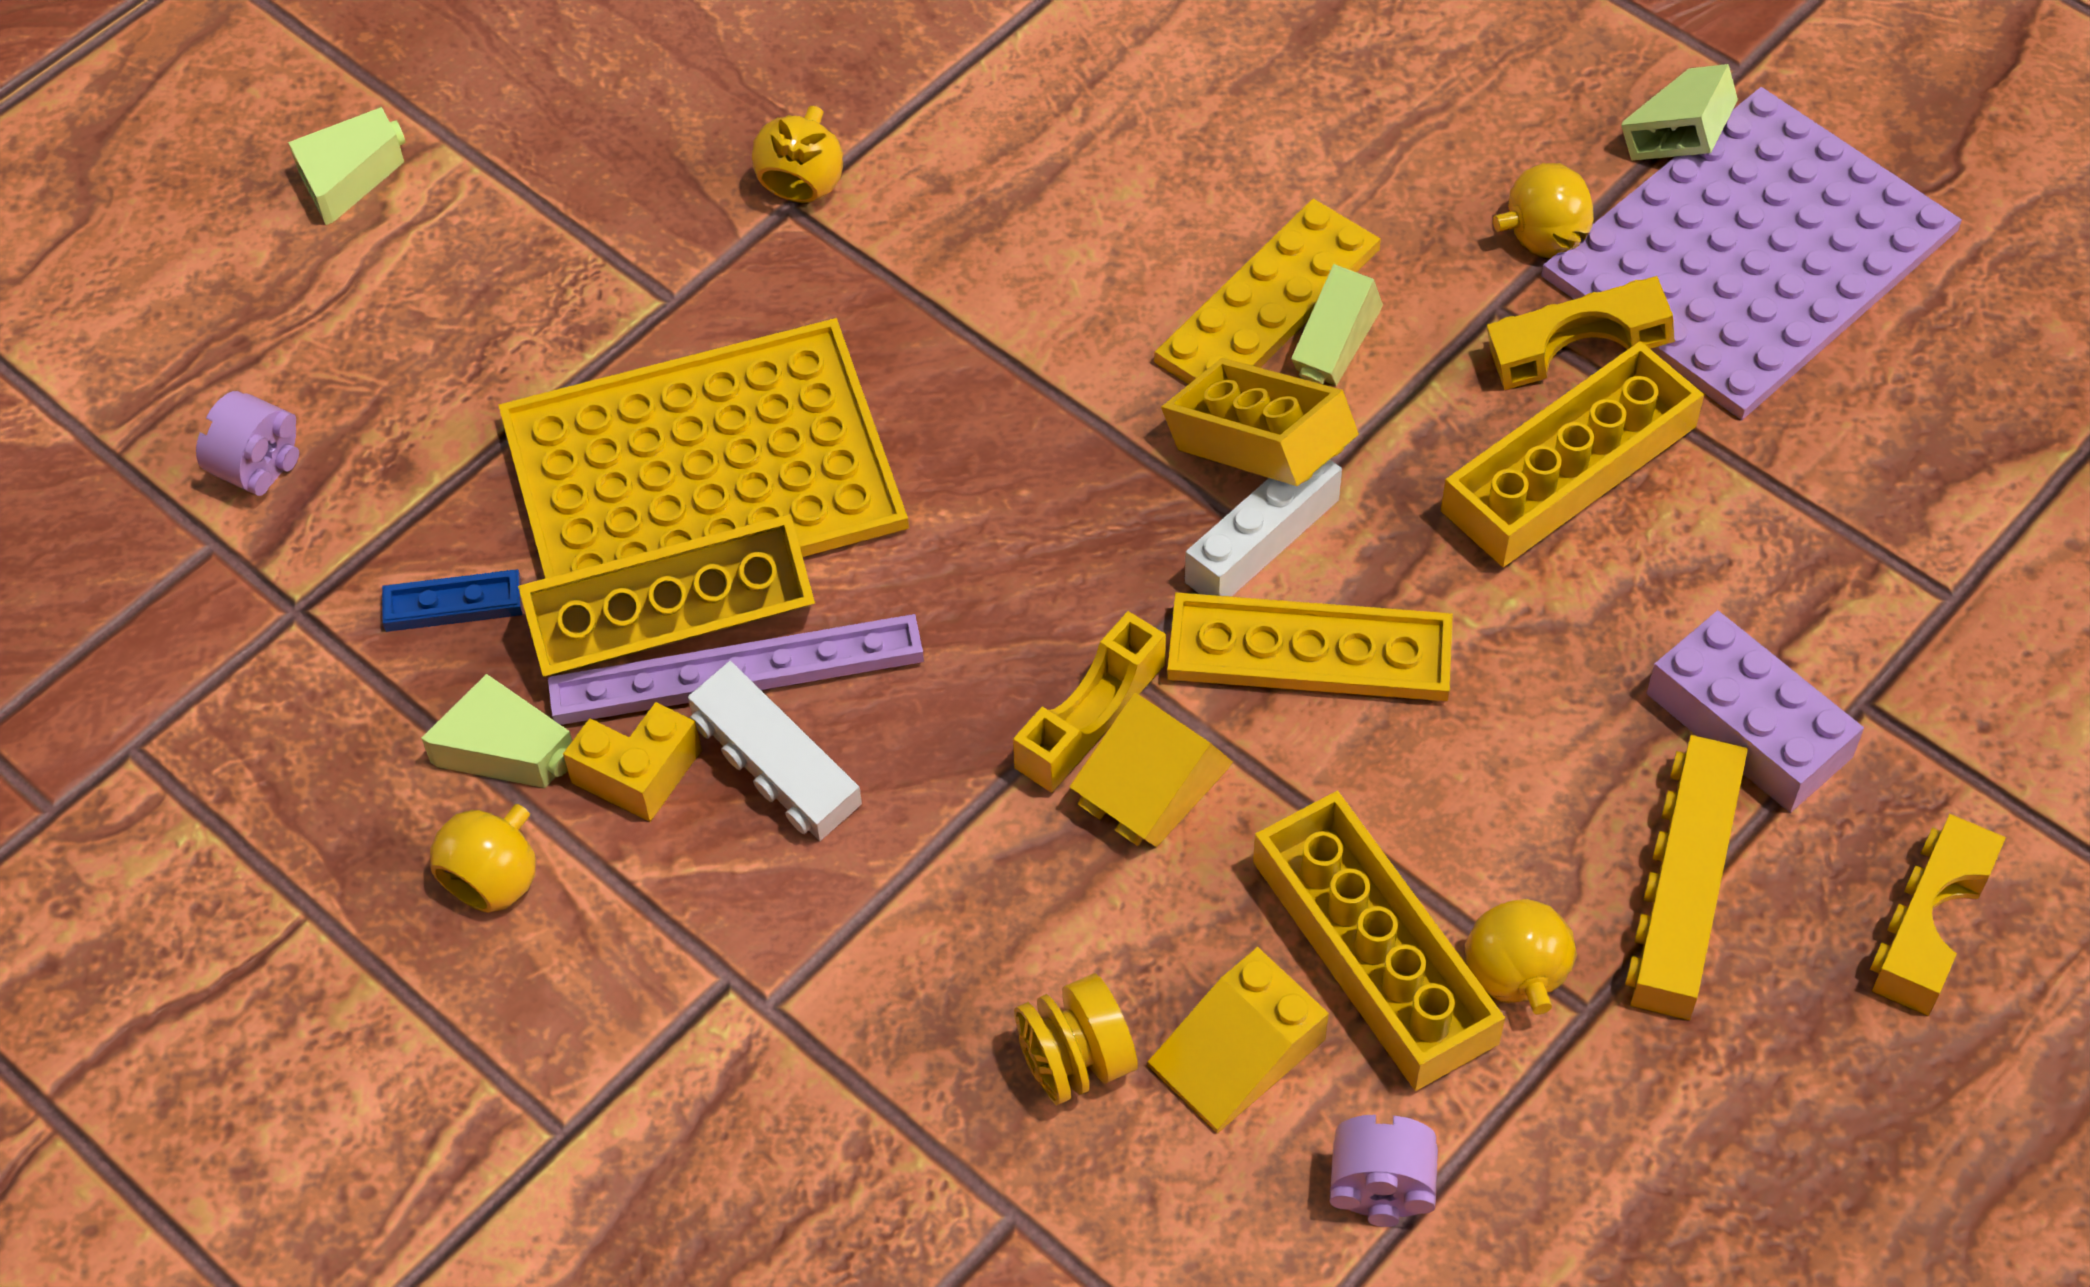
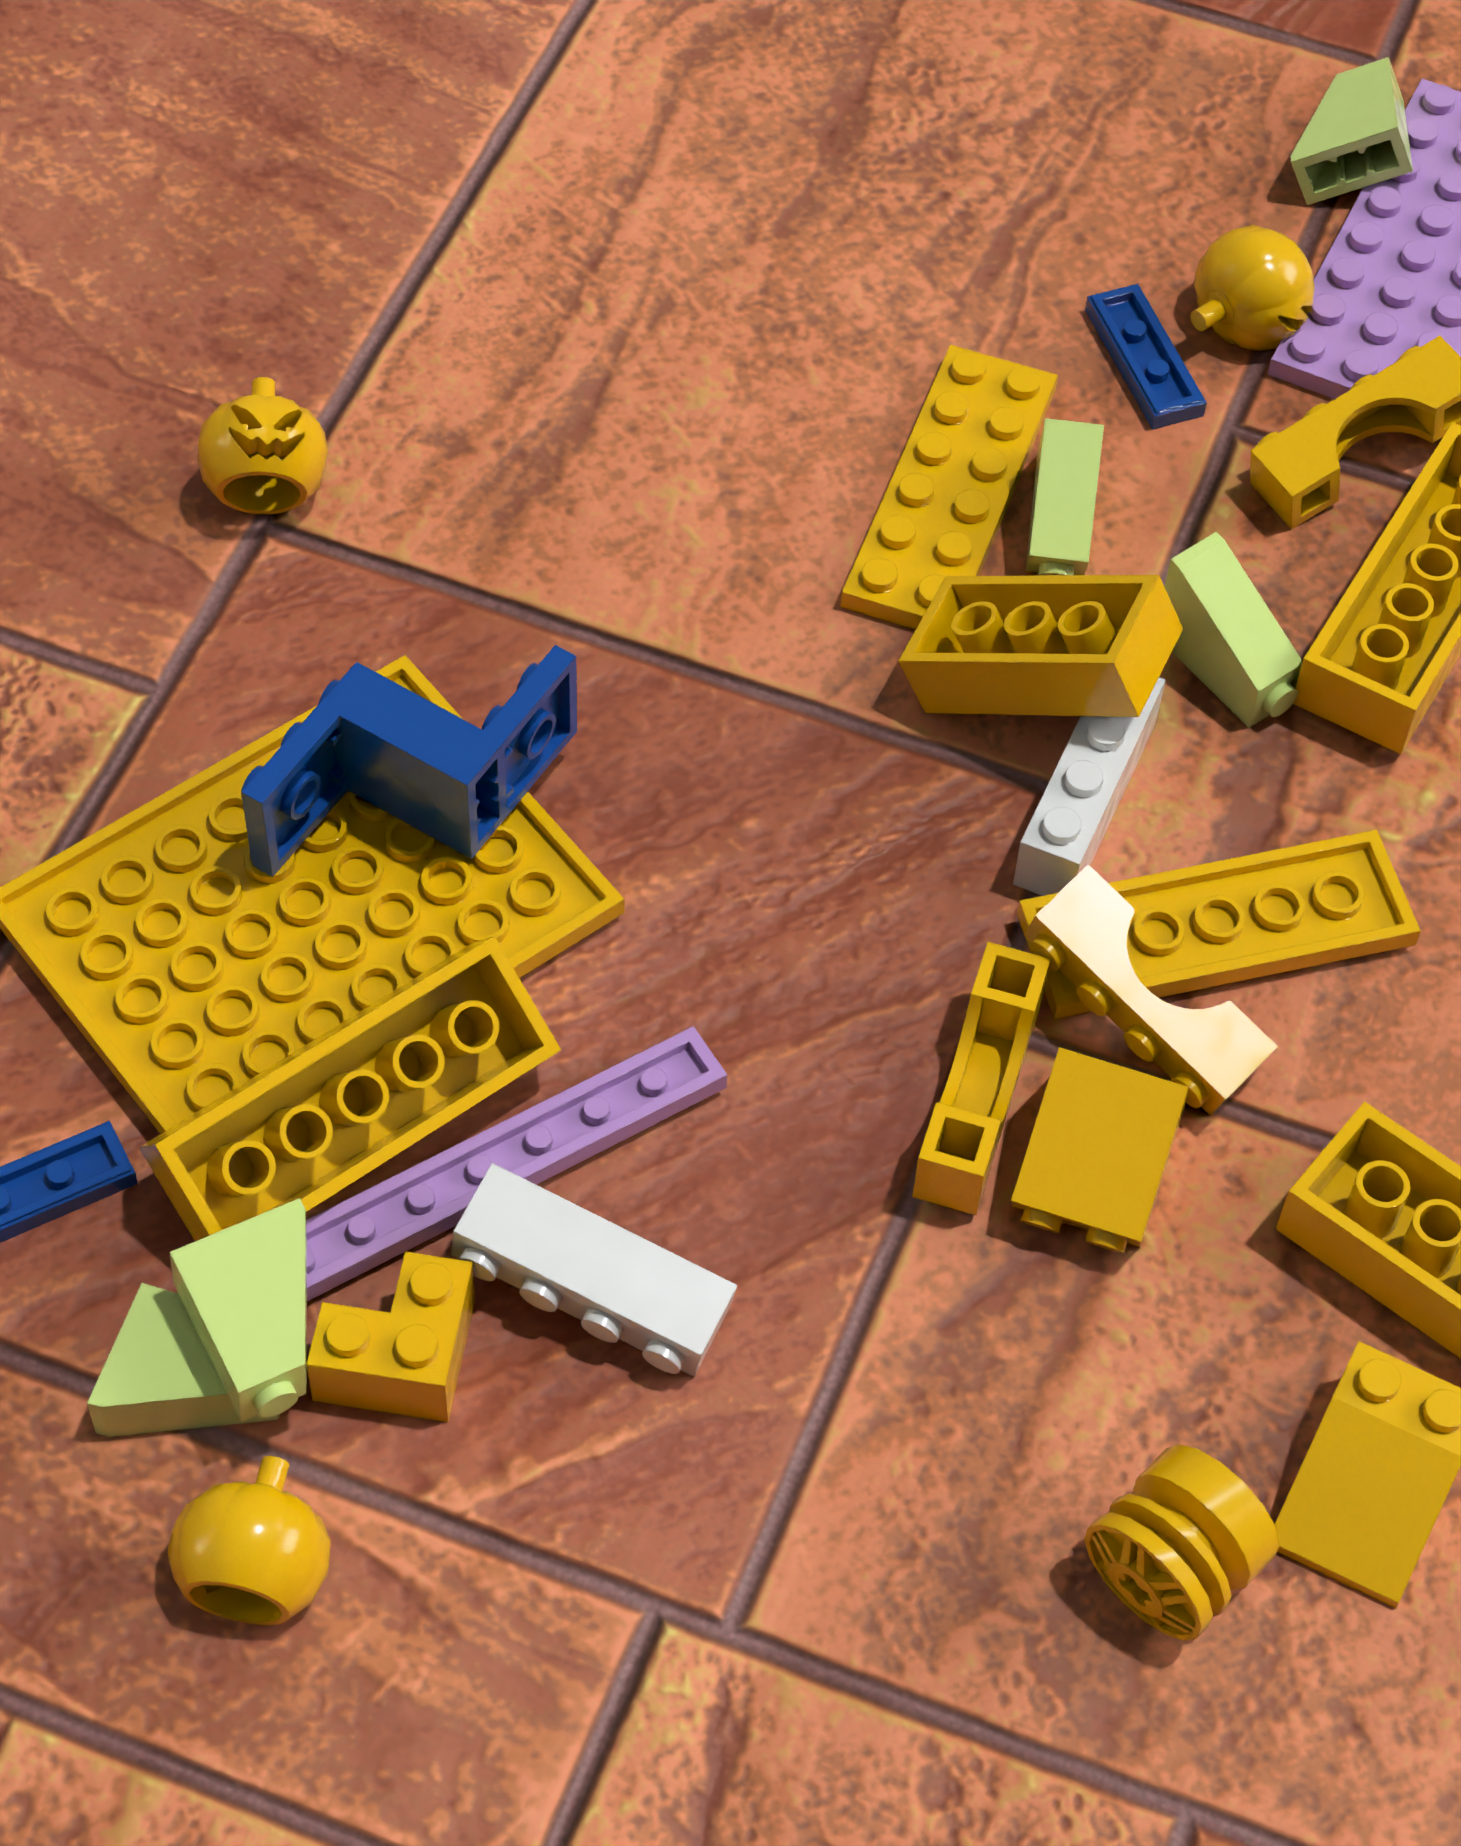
camera: 25 degrees left, 0 degrees up
none -> yellowish green slope [170,1198,307,1422]
none -> blue bracket [241,645,577,877]
none -> arch [1024,865,1278,1116]
none -> blue tile [1085,284,1207,430]
none -> yellowish green slope [1165,532,1303,728]

